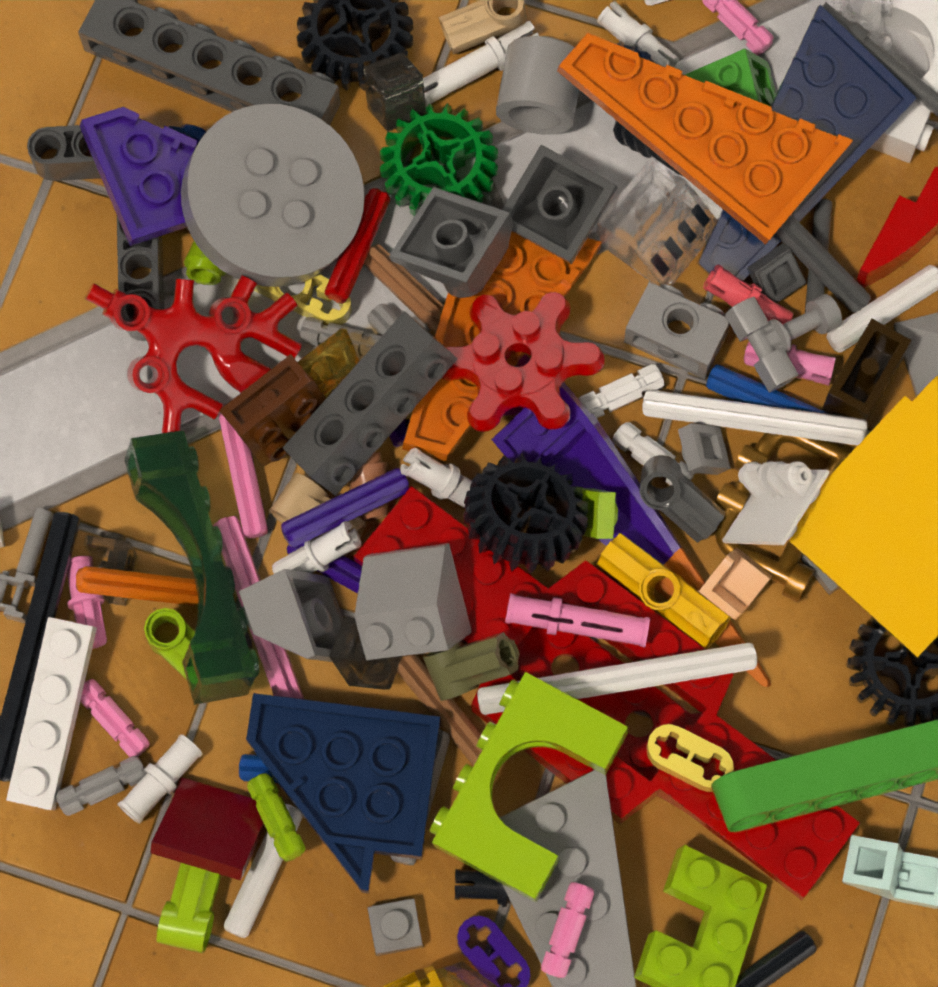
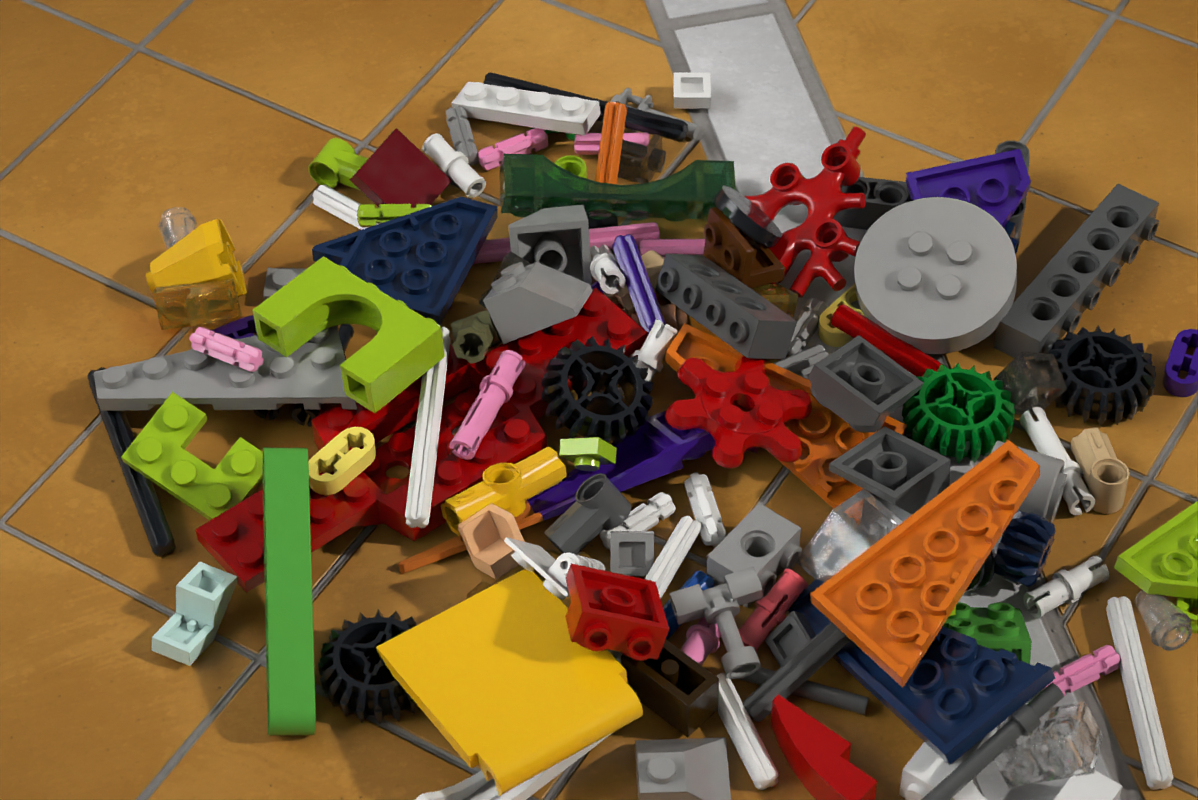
camera: 100 degrees right, 25 degrees down
none -> red plate [565,563,669,660]
none -> black tile [713,185,783,248]

